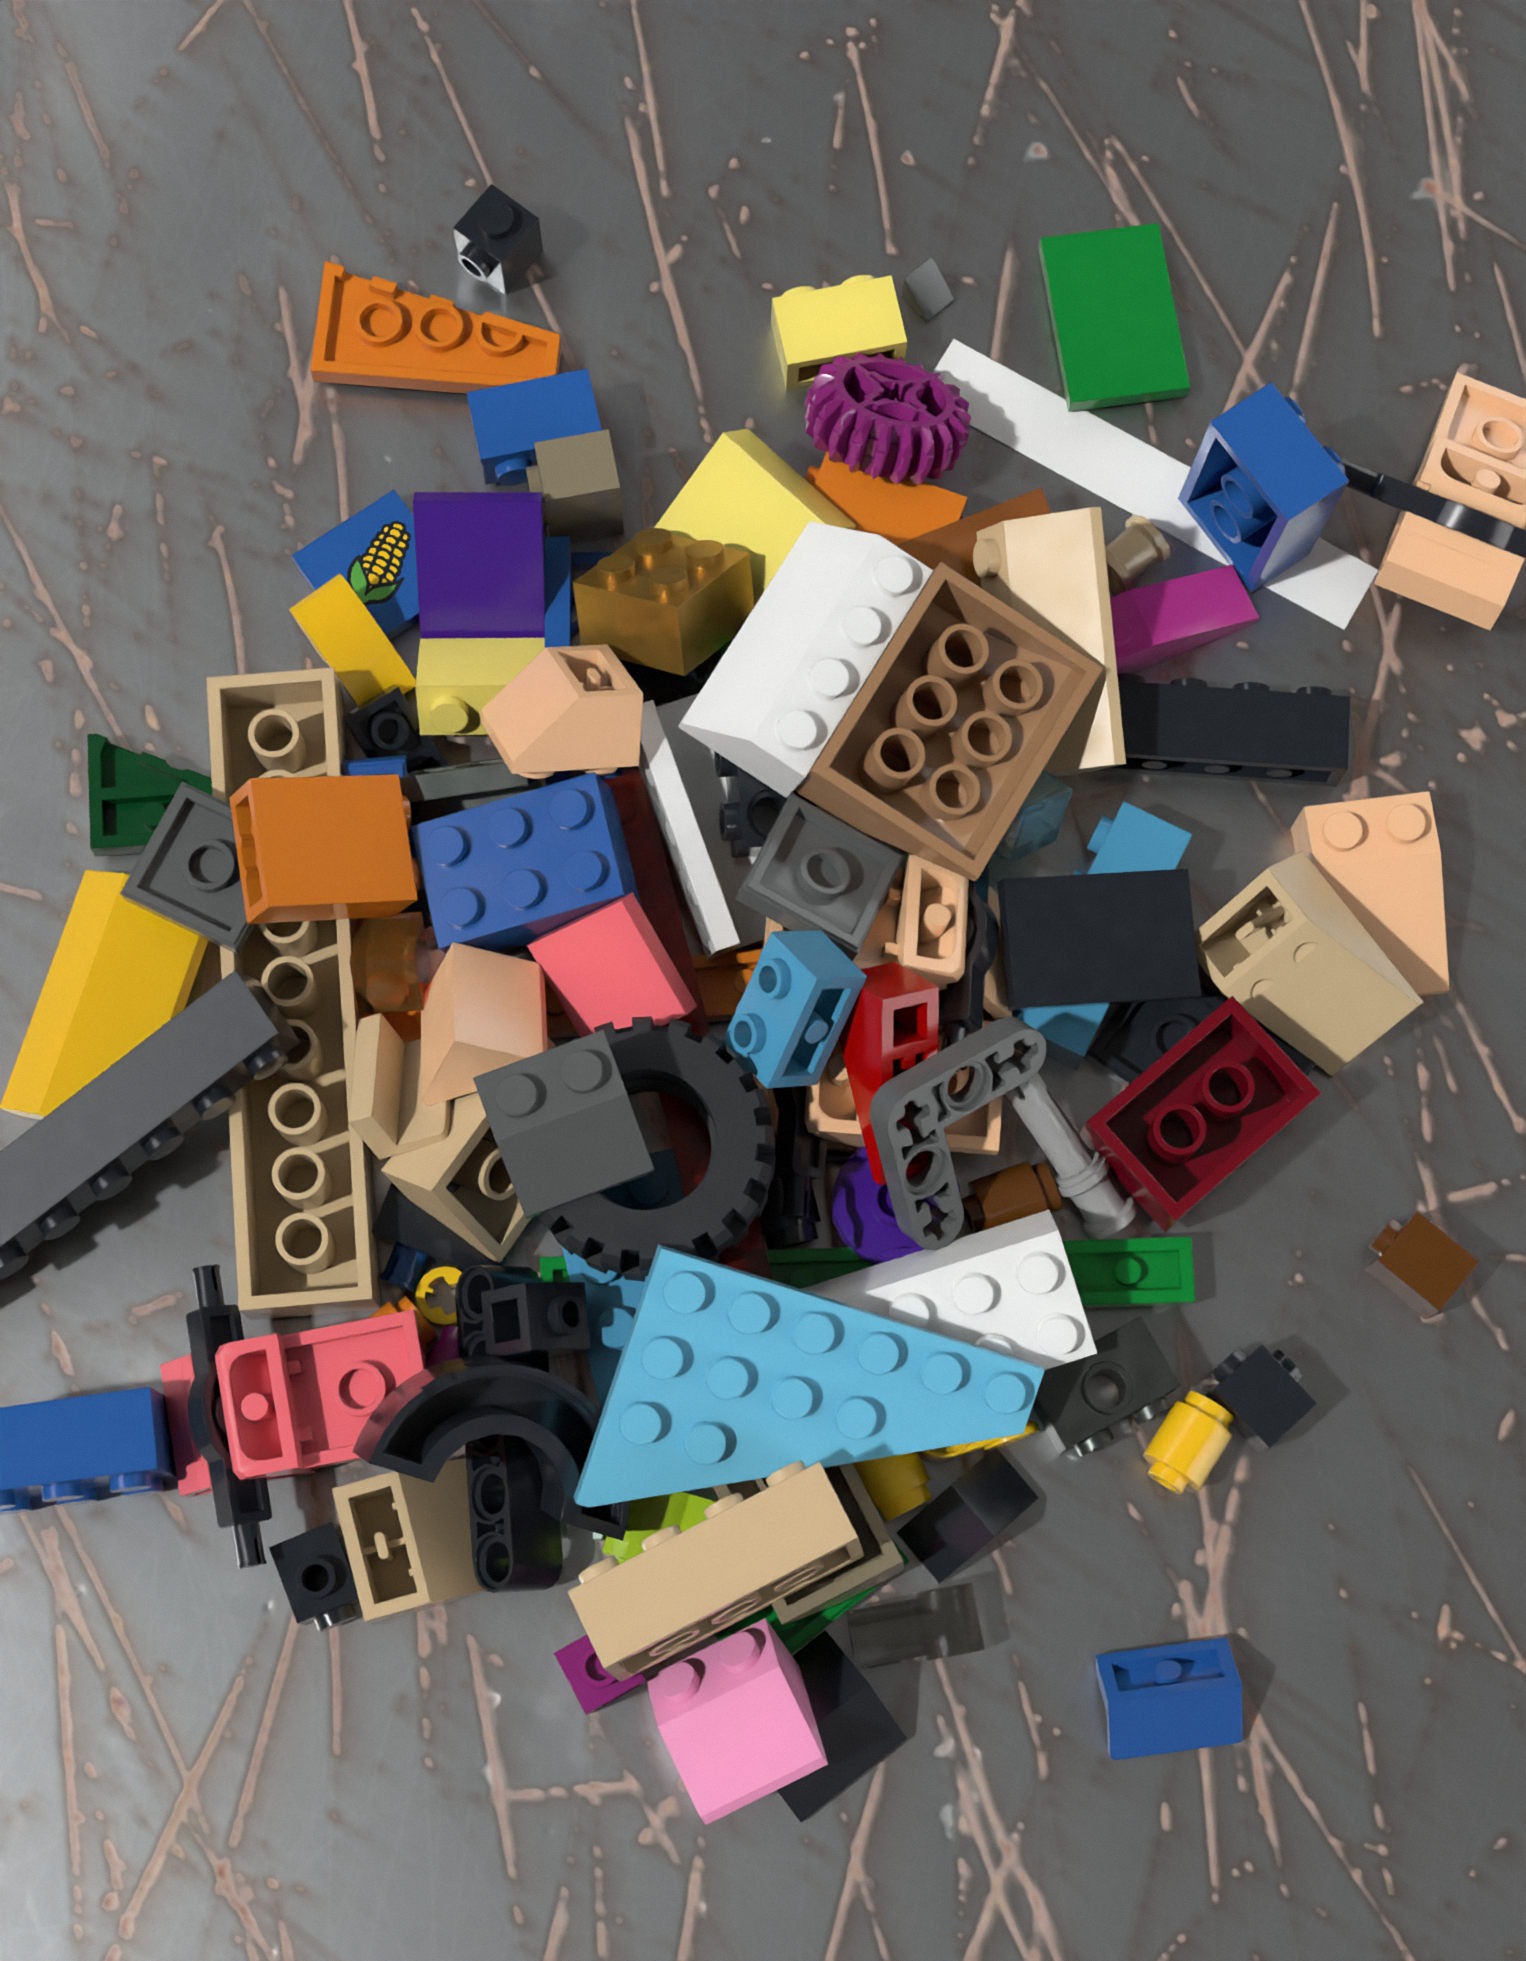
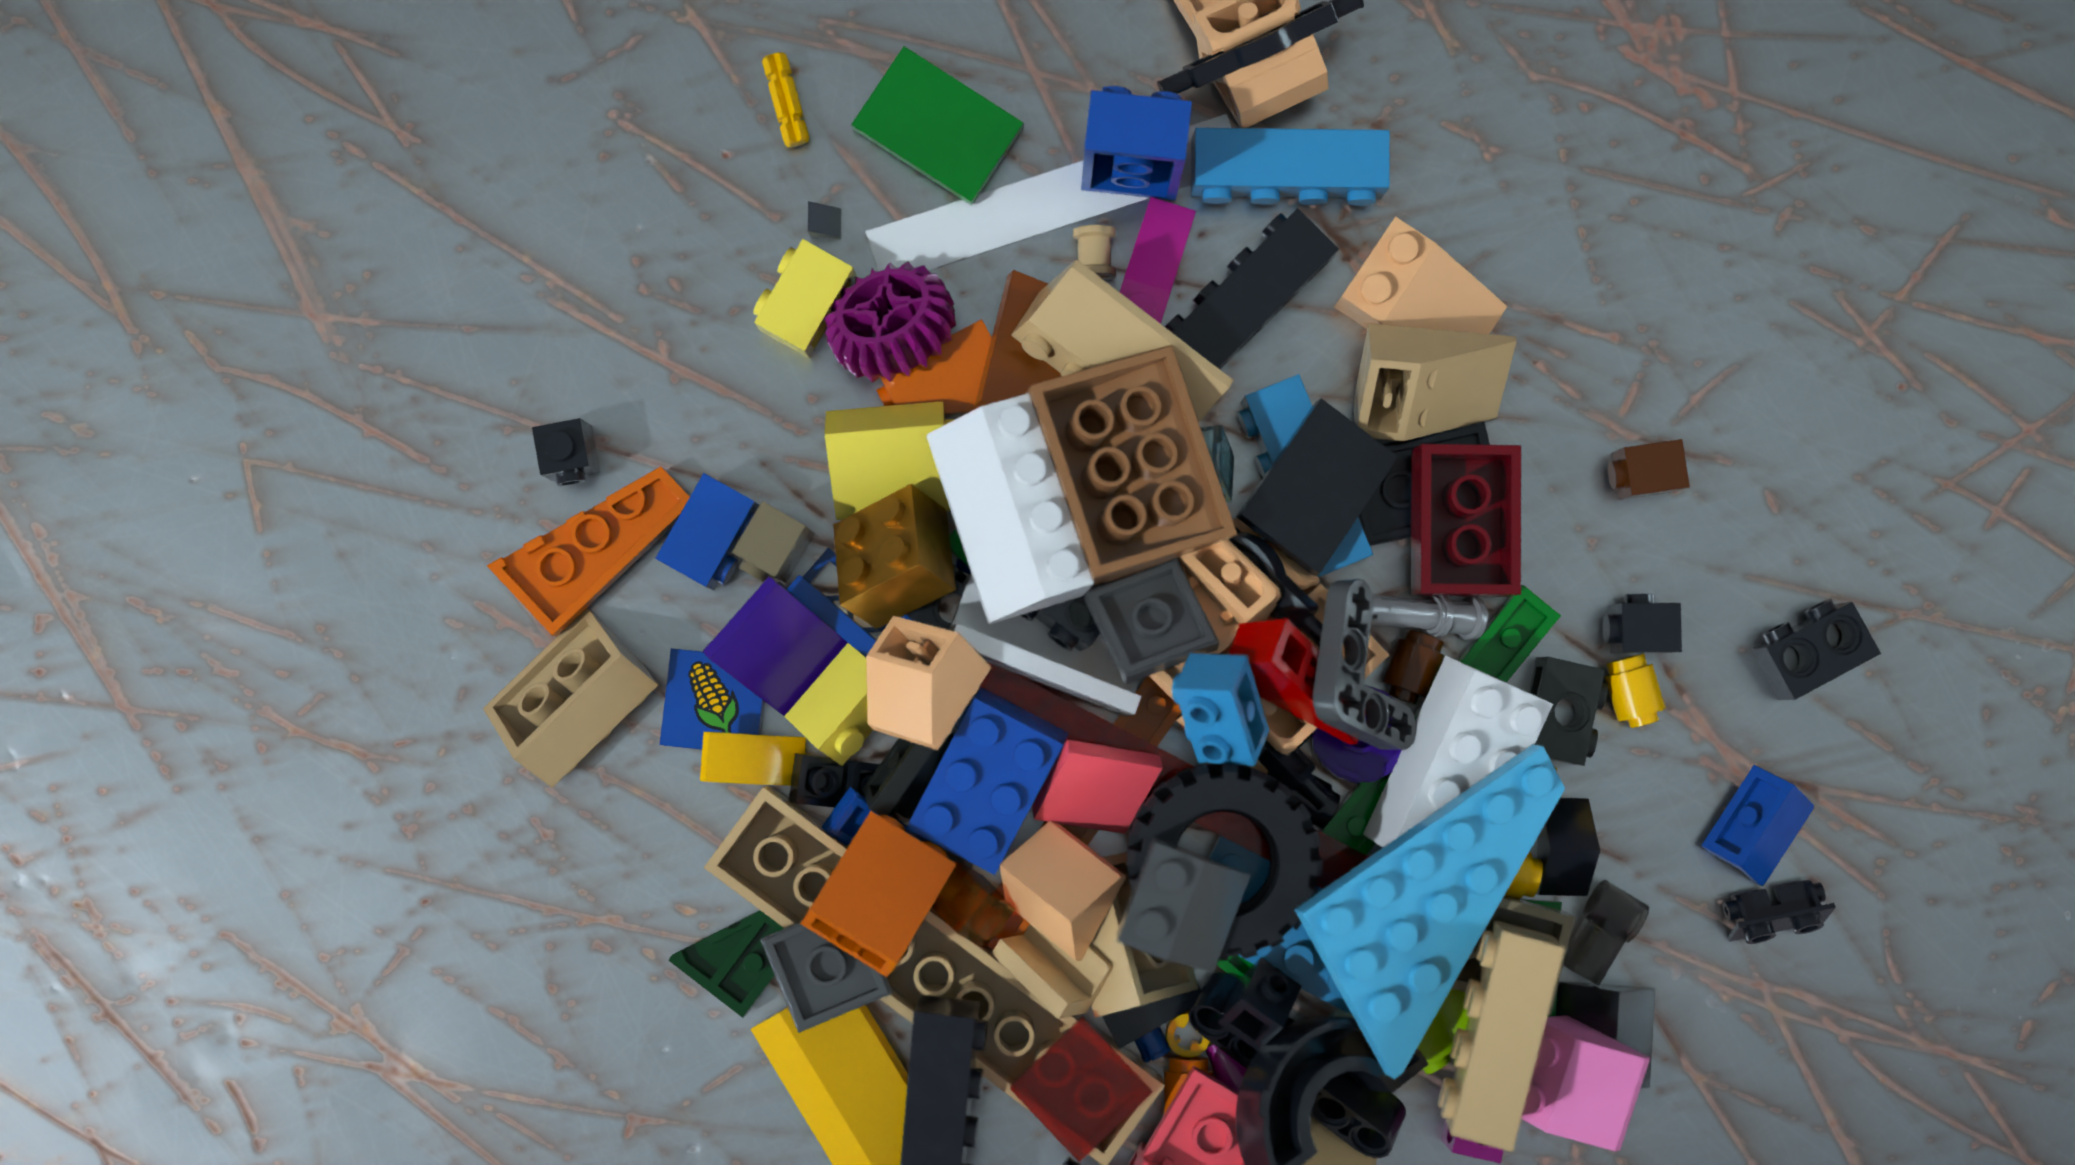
camera: 45 degrees left, 10 degrees up
none -> tan slope [483,607,658,788]
none -> yellow axle [762,52,809,147]
none -> clear red tile [1009,1016,1152,1162]
none -> dark azure brick [1191,128,1390,206]
none -> black hinge [1723,879,1836,944]
none -> black brick [1751,599,1881,700]

